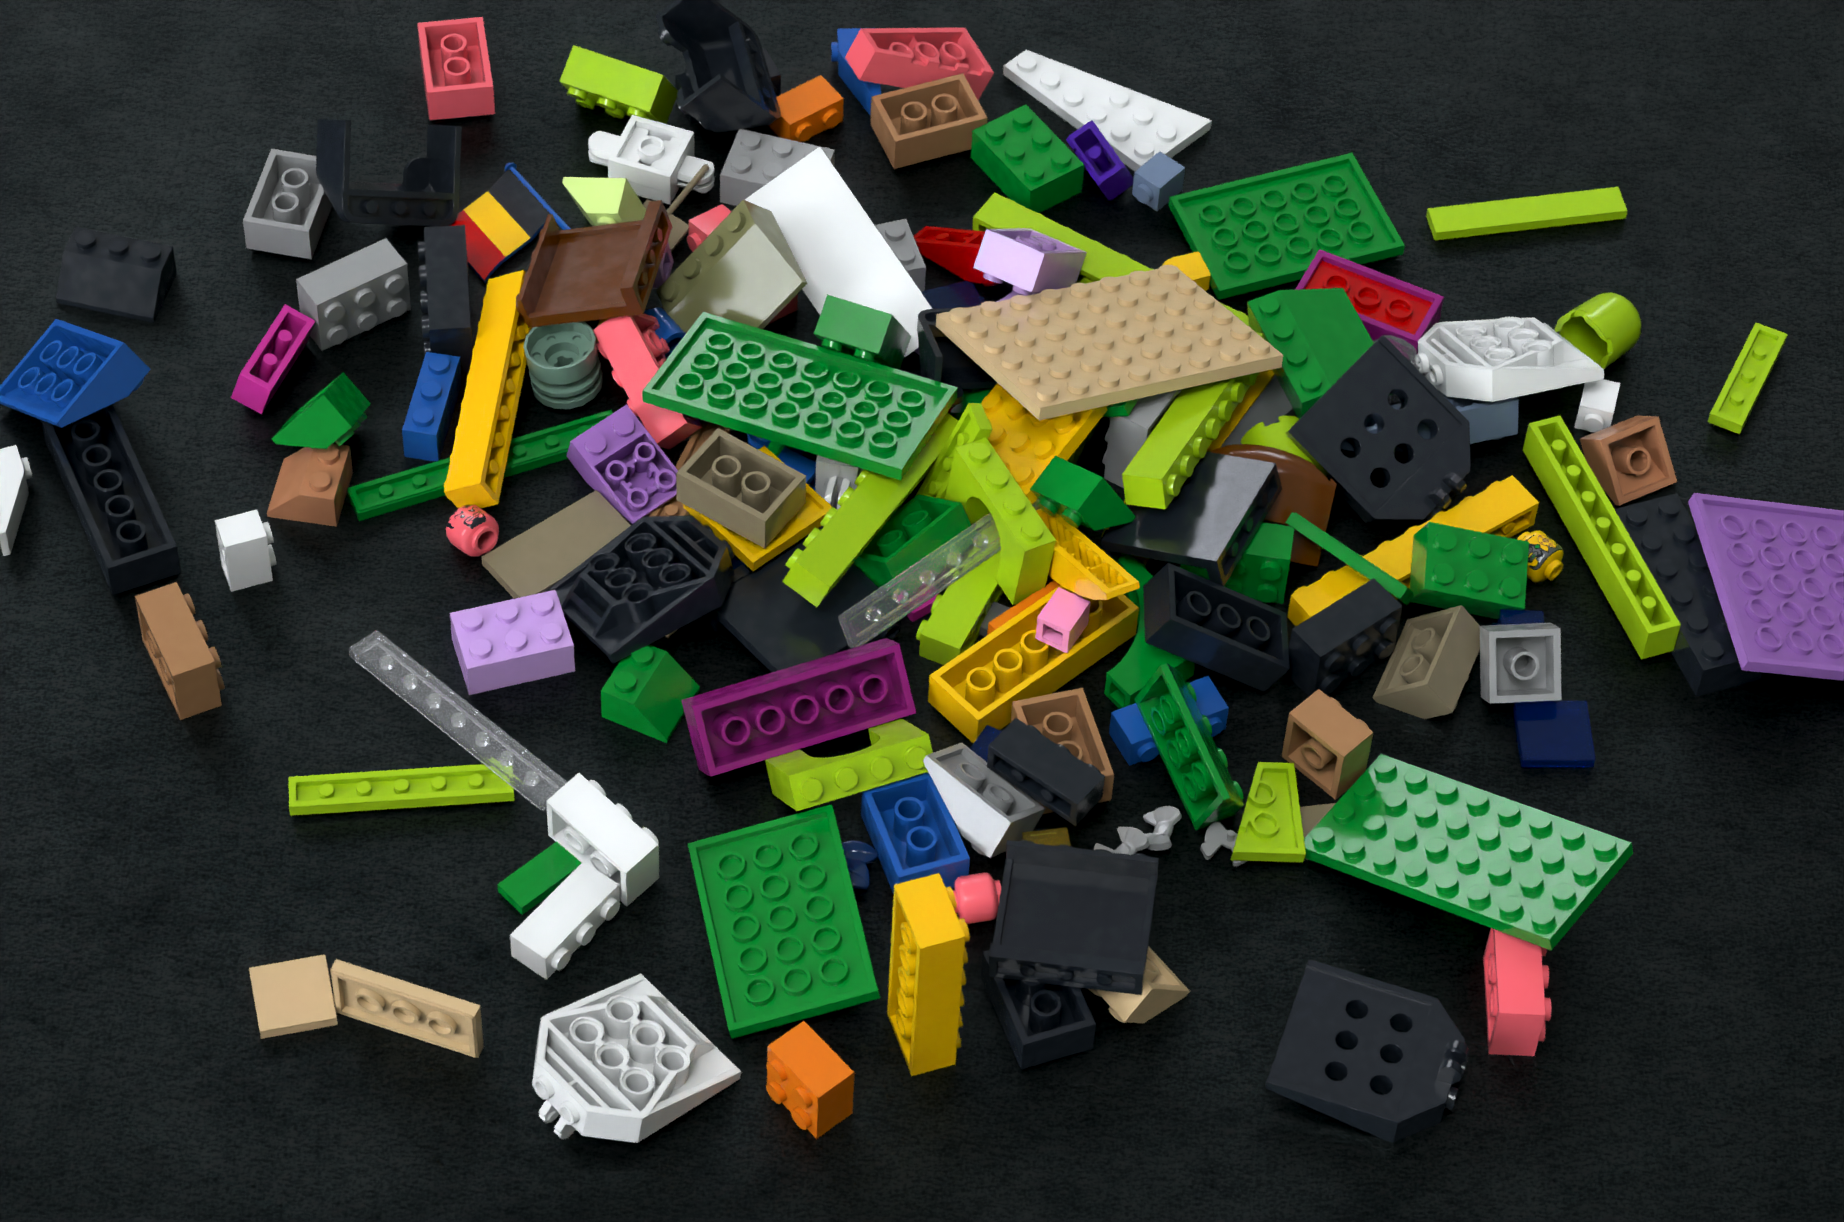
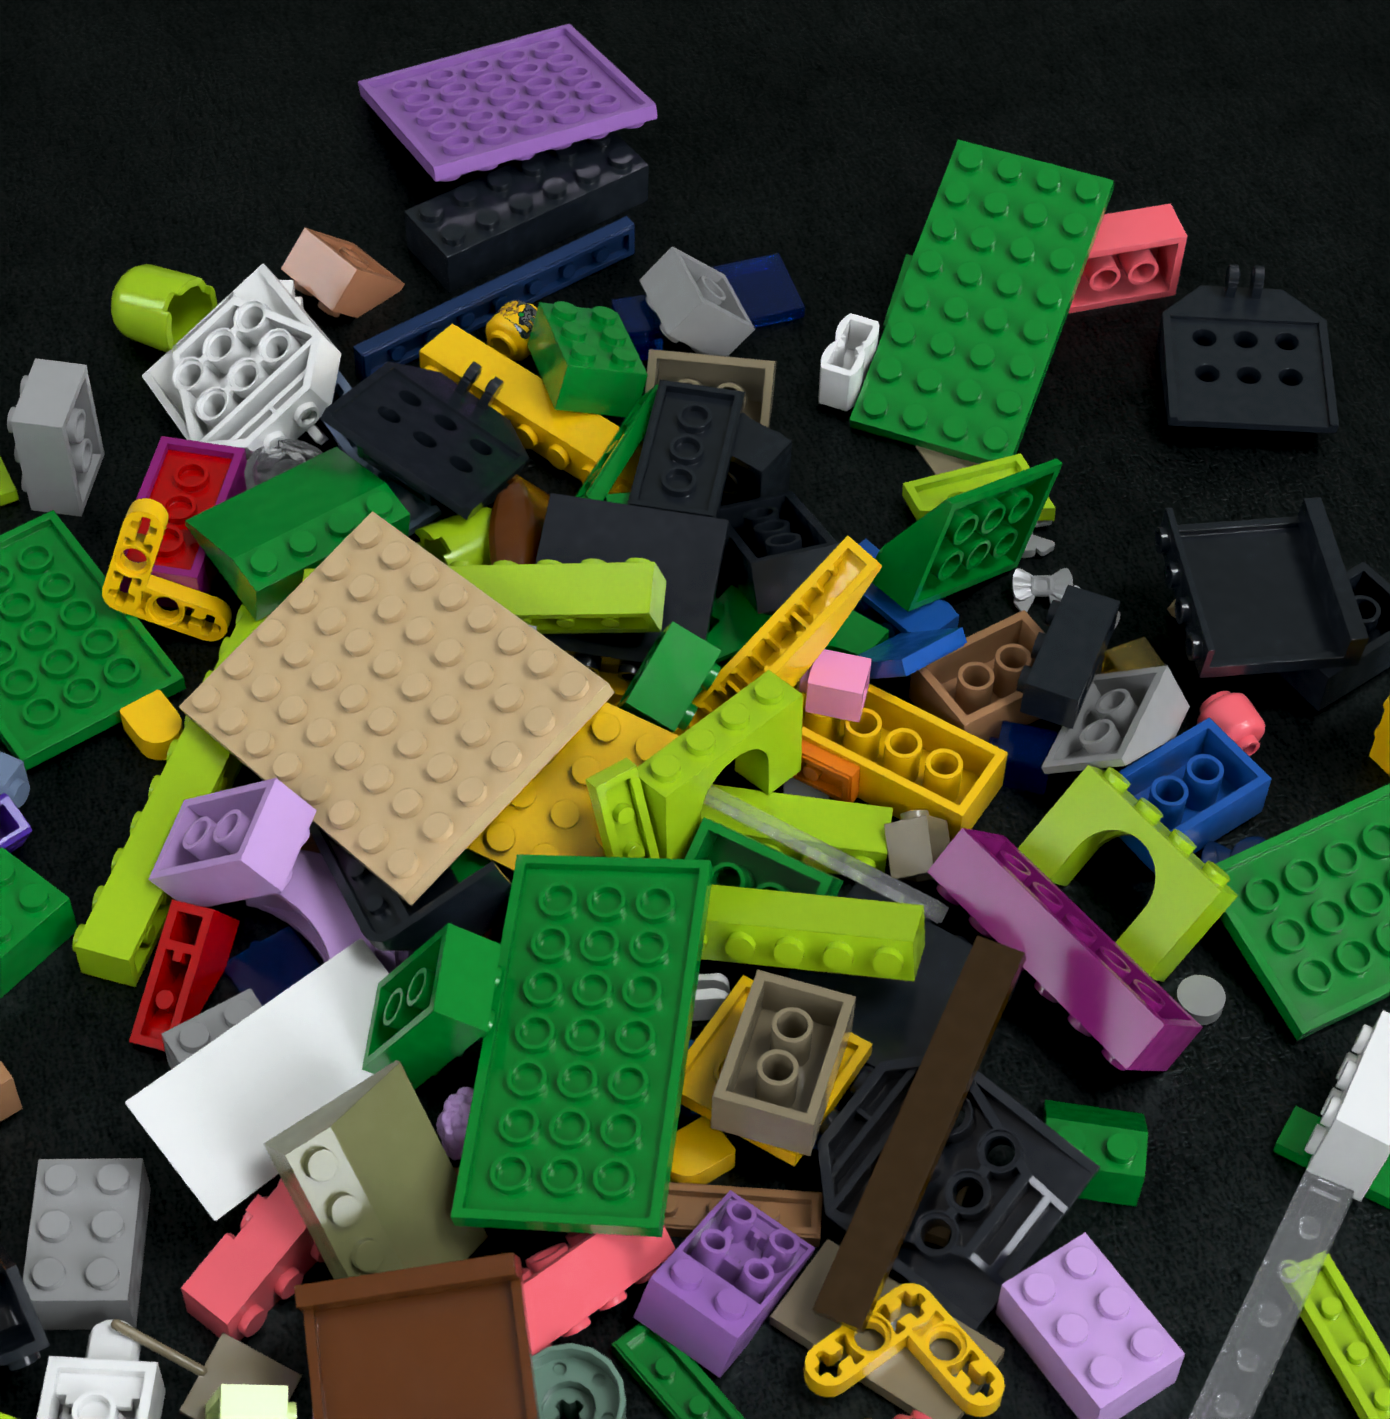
camera: 105 degrees left, 0 degrees up
medium nougat brick [1282,689,1373,800] -> none
lime brick [1523,415,1681,660] -> none
lime plate [1708,322,1788,434] -> none
none -> light grey brick [7,358,105,516]
none -> yellow beam [102,498,232,642]
none -> dark blue tile [353,216,635,382]
none -> black tile [627,380,745,518]
none -> yellow beam [804,1283,1005,1417]
none -> dark brown tile [812,935,1026,1334]
none -> white brick [818,313,879,411]
none -> blue tile [857,627,967,679]
none -> dark tan brick [884,810,950,885]
none -> light grey tile [1175,975,1226,1025]

